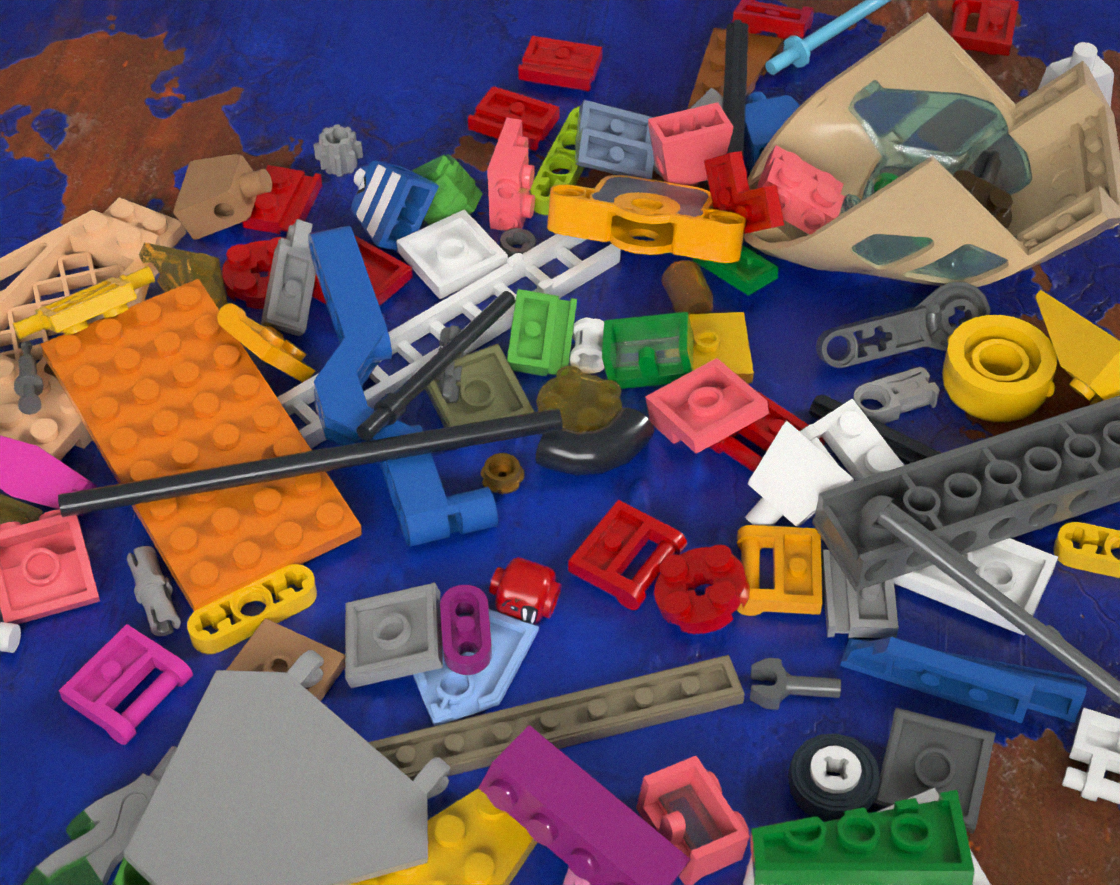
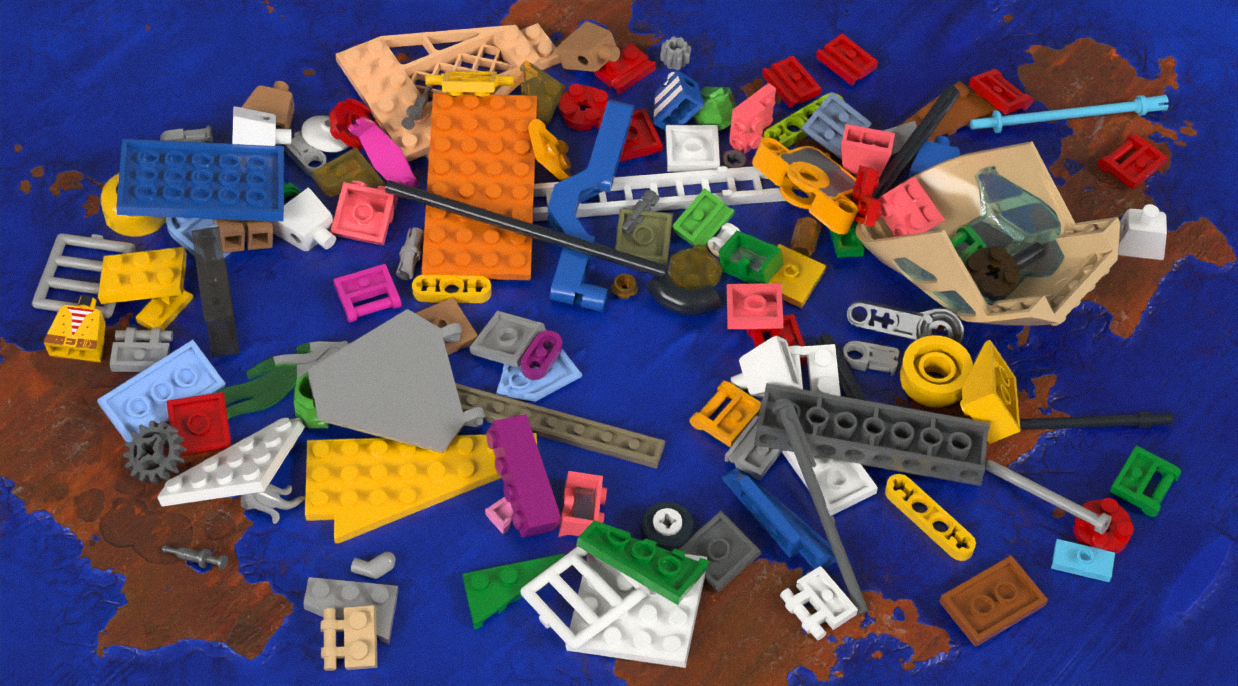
camera: 30 degrees right, 5 degrees up
light grey hinge [261,219,316,336] -> none
black bar [357,291,515,441] -> none
red head [489,557,562,625] -> none
red plate [568,500,687,610] -> none
red plate [654,544,750,634] -> none
dark grey bar [749,658,841,710] -> none

